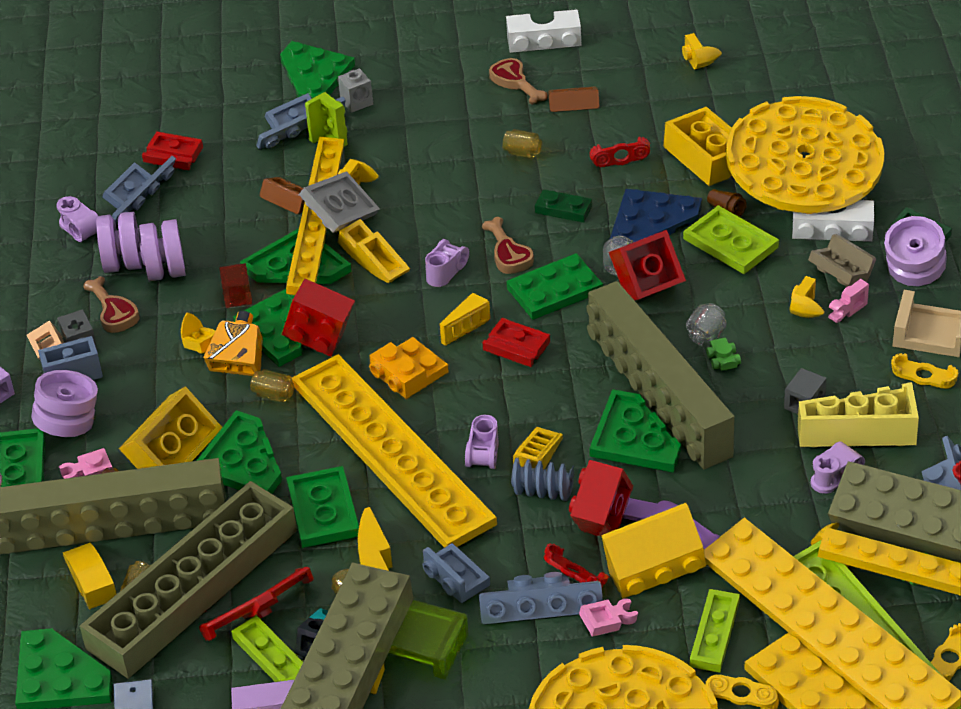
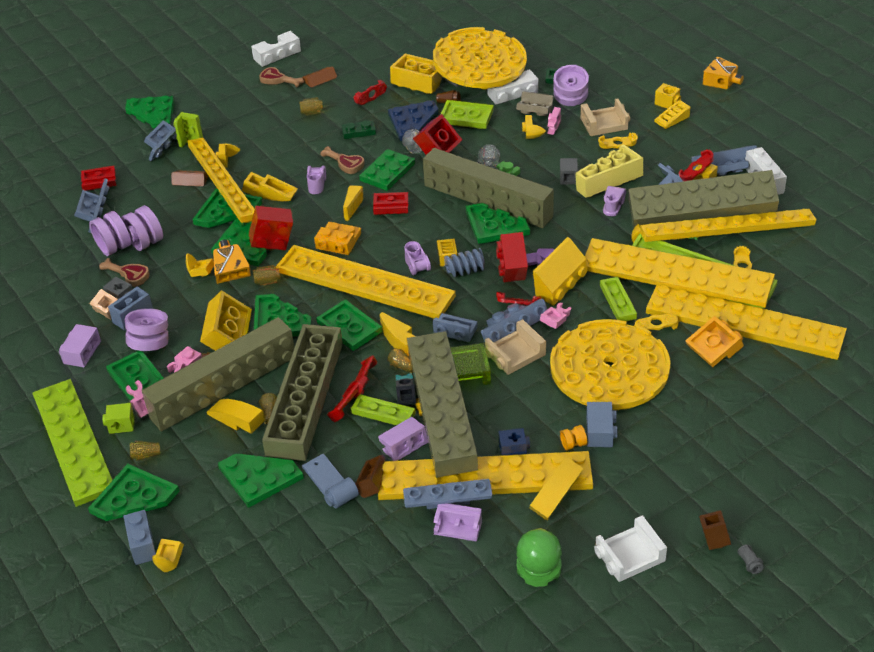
camera: 30 degrees left, 0 degrees up
lavender piece [57,196,98,242] -> none
clear red brick [219,263,252,308] -> none
light grey plate [299,171,380,233] -> none
light grey brick [338,68,373,113] -> none
yellow plate [682,33,722,70] -> none
none -> tan panel [484,319,546,375]

